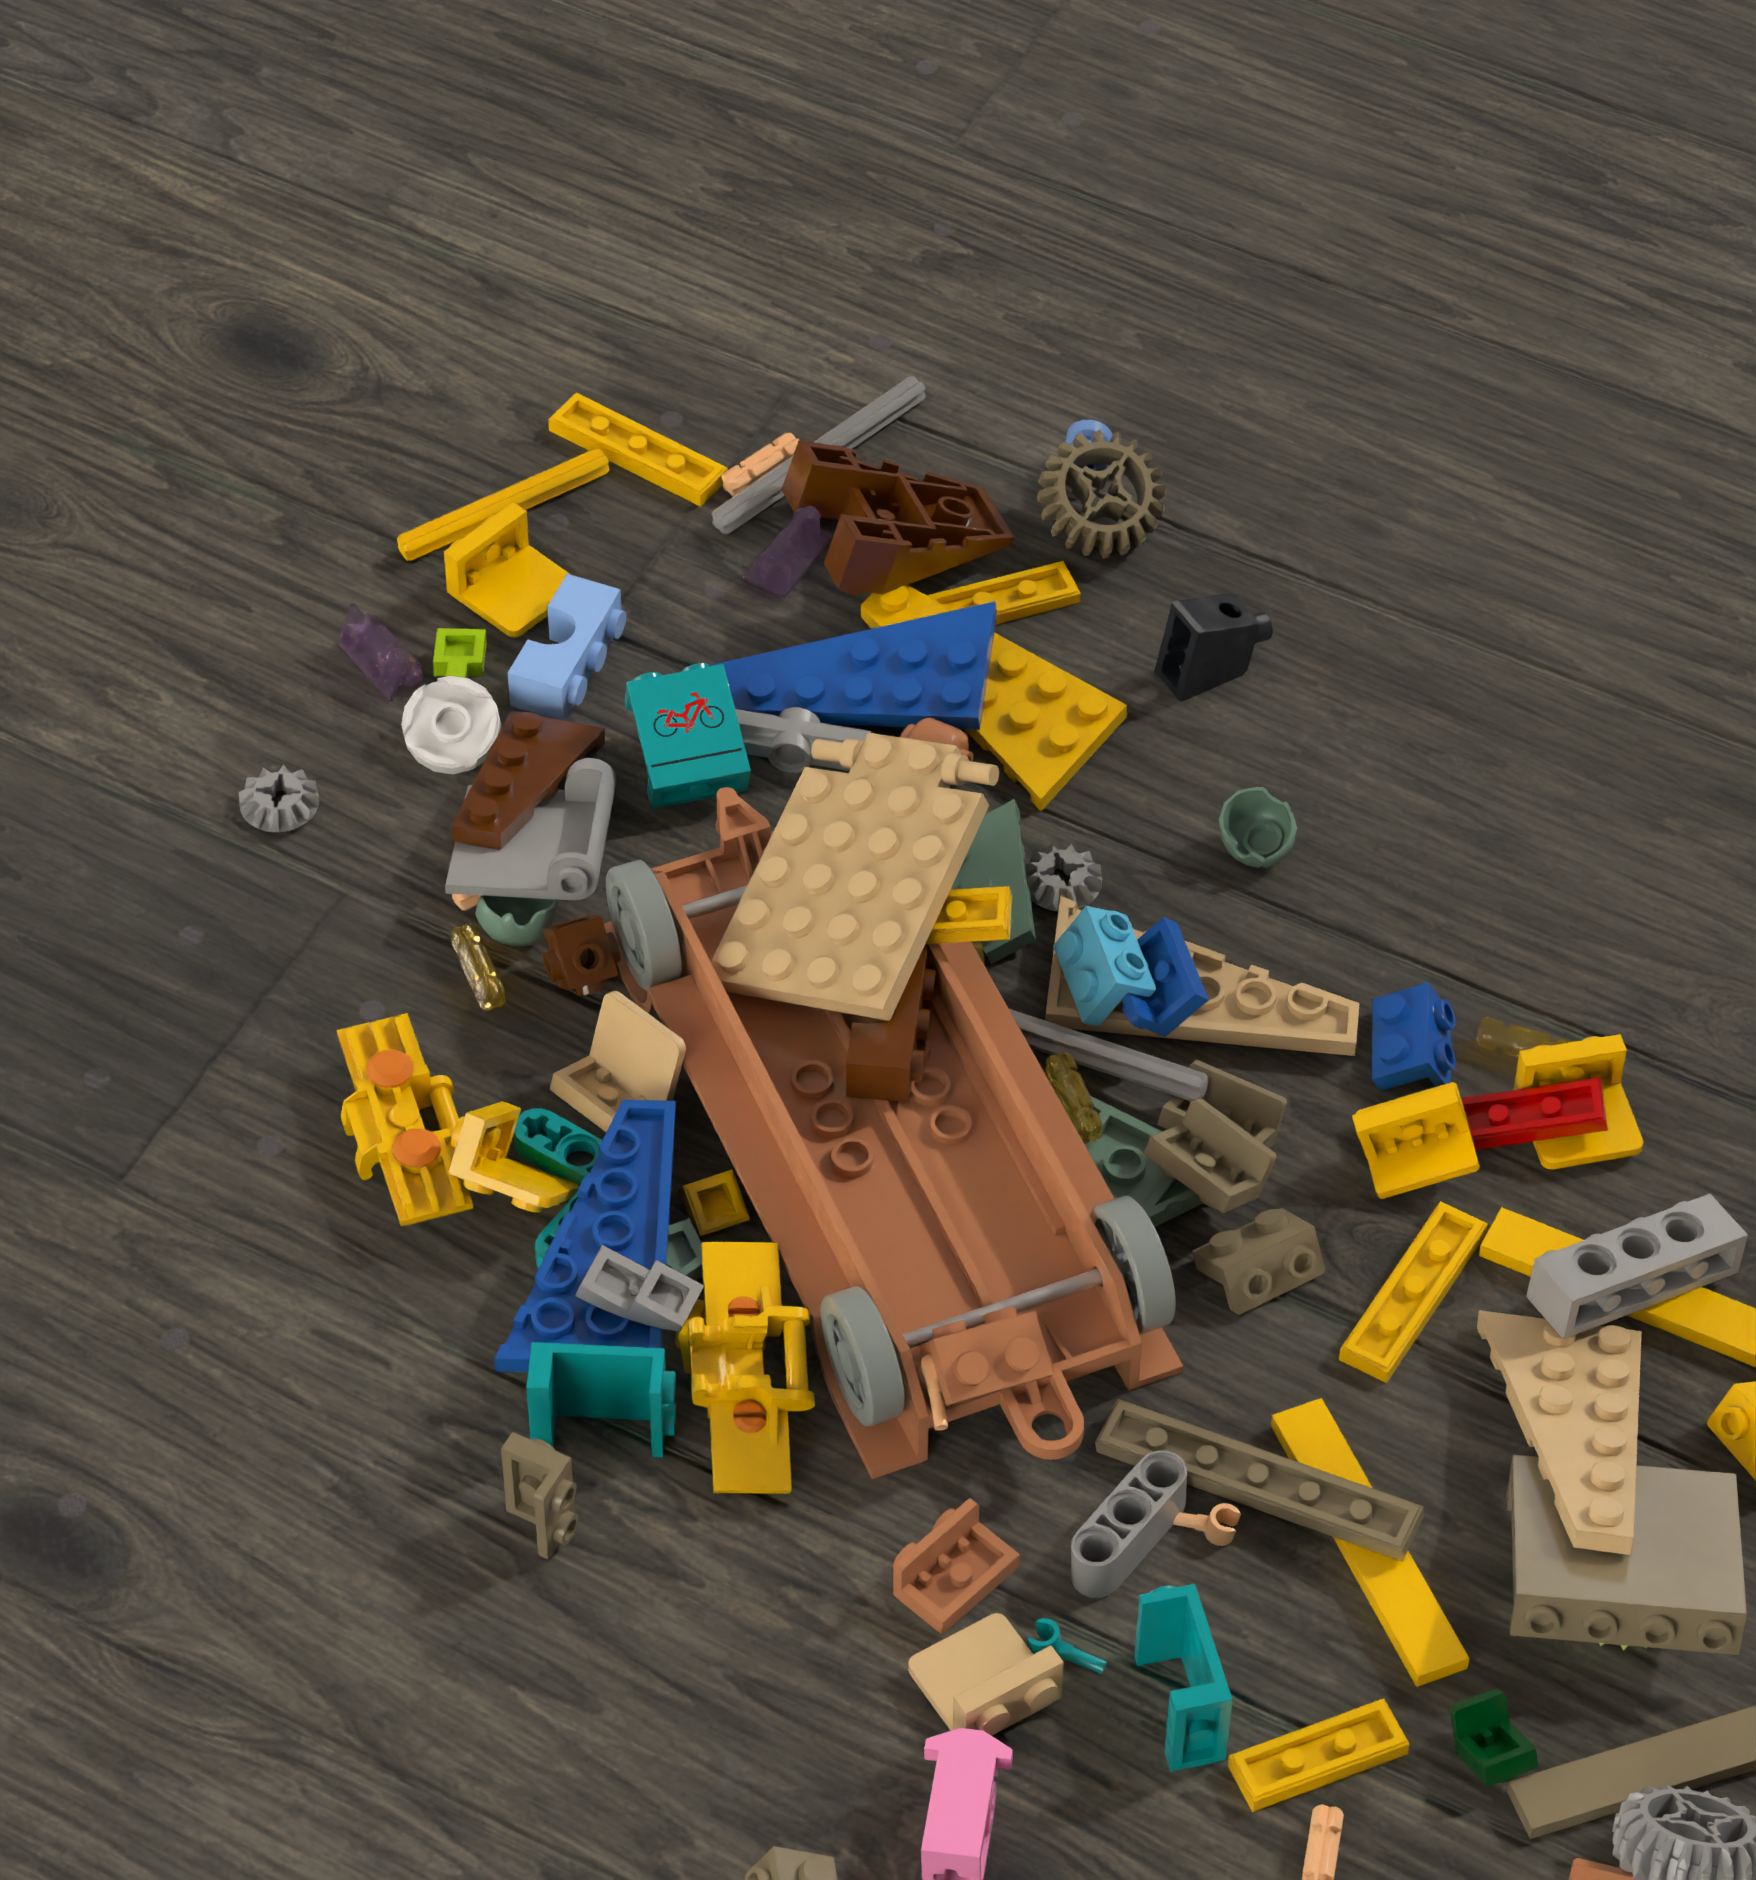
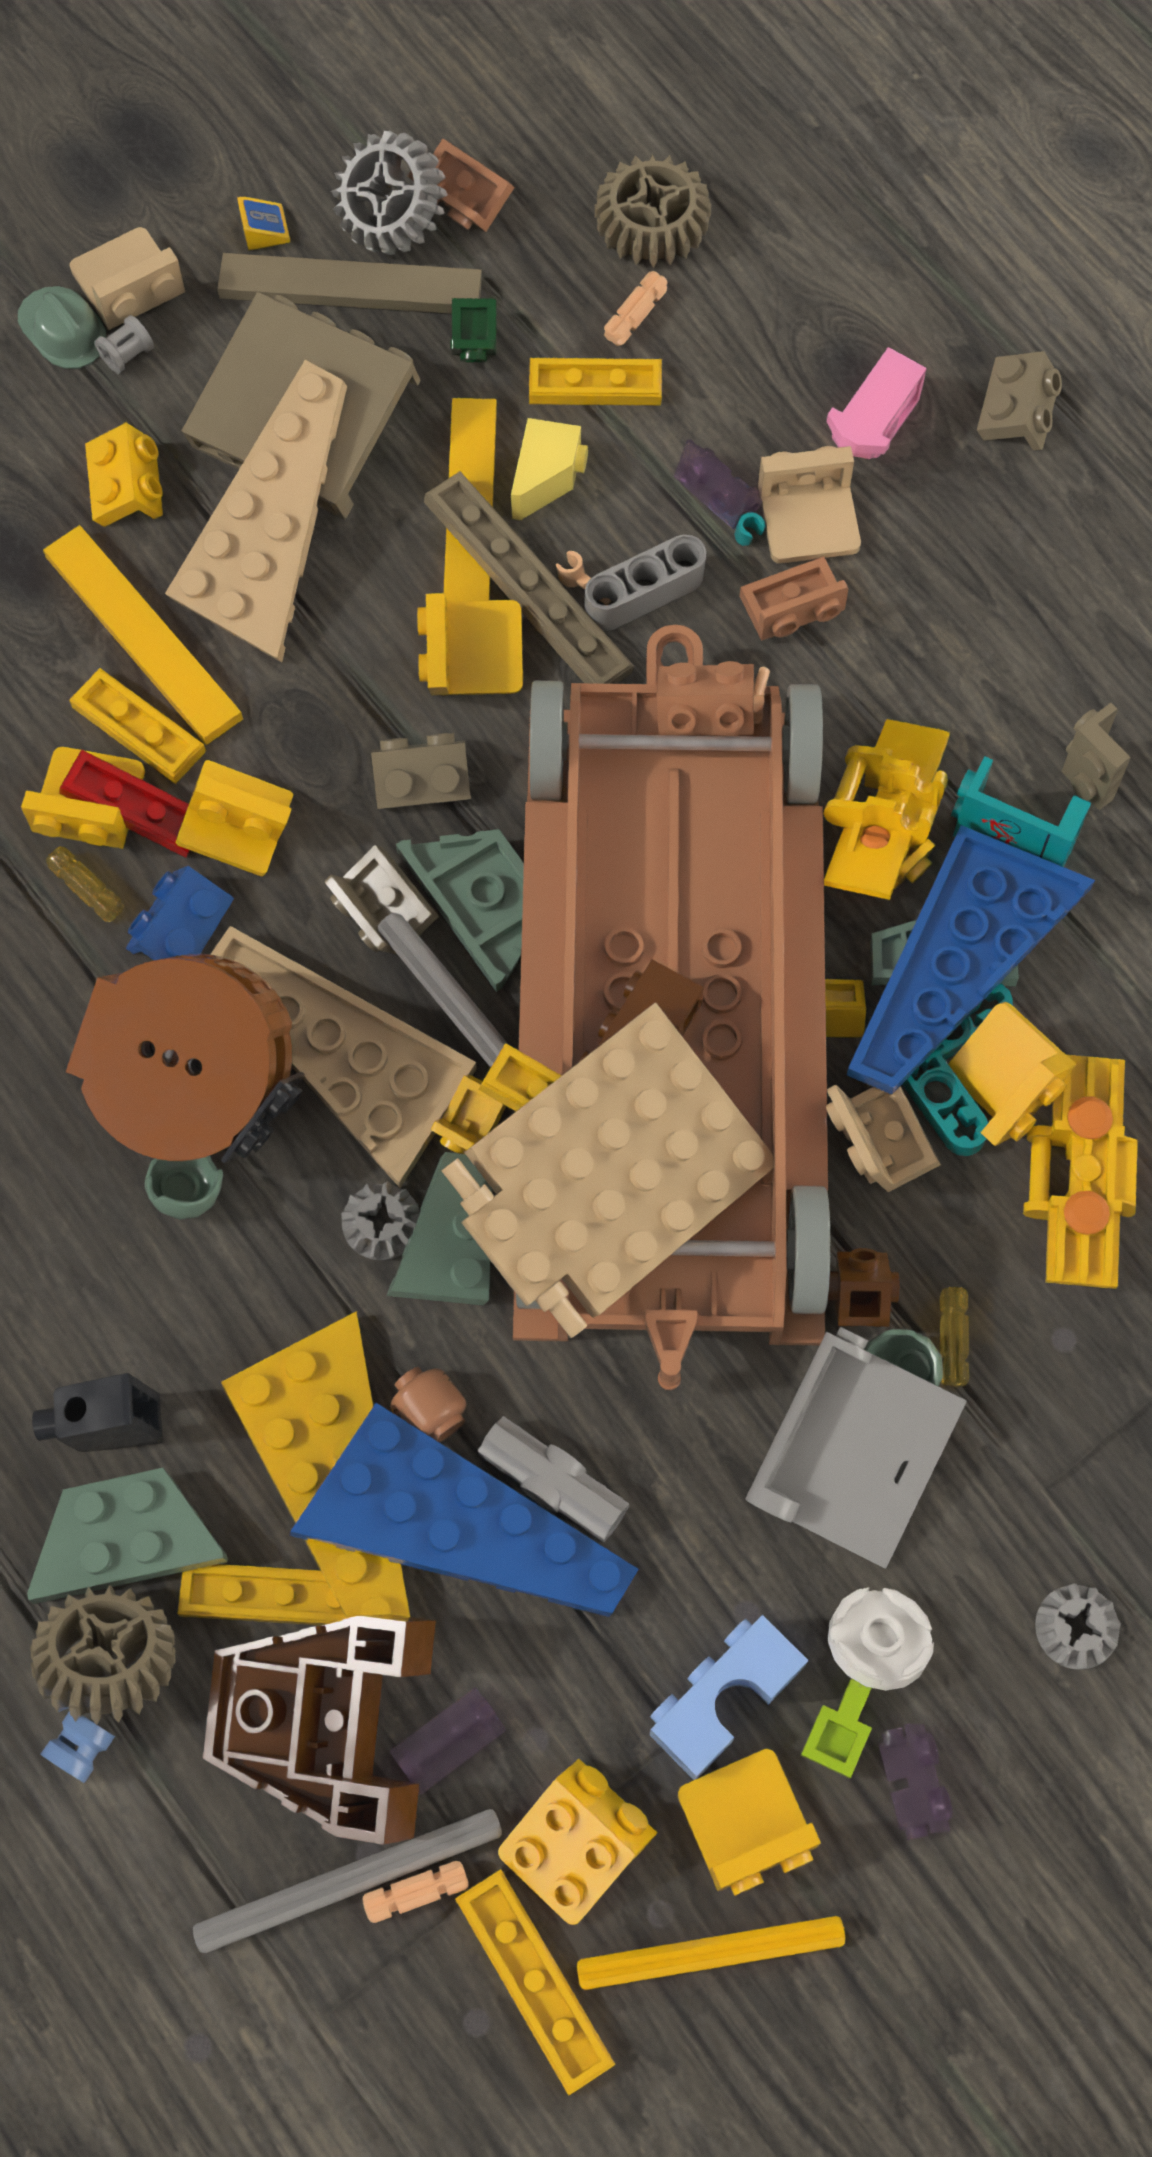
camera: 155 degrees left, 20 degrees up
reddish brown wing [452,710,605,850] -> none
light grey slope [575,1245,704,1332] -> none
teal panel [625,663,751,809] -> none
clear yellow axle [1045,1052,1103,1144] -> none
medium azure bracket [1053,906,1156,1026] -> none
blue bracket [1122,917,1209,1037] -> none
teal panel [1134,1584,1233,1772] -> none
dark tan bracket [1143,1098,1277,1213] -> none
yellow tile [1339,1201,1488,1383] -> none
light grey brick [1526,1194,1748,1339] -> none
none -> sand green wing [27,1468,228,1604]
none -> dark orange piece [66,954,306,1163]
none -> yellow tile [69,668,206,784]
none -> yellow bracket [417,593,523,696]
none -> yellow bracket [431,1074,506,1154]
none -> yellow bracket [498,1759,658,1925]
none -> light yellow slope [511,418,588,520]
none -> clear purple hinge [674,439,762,529]

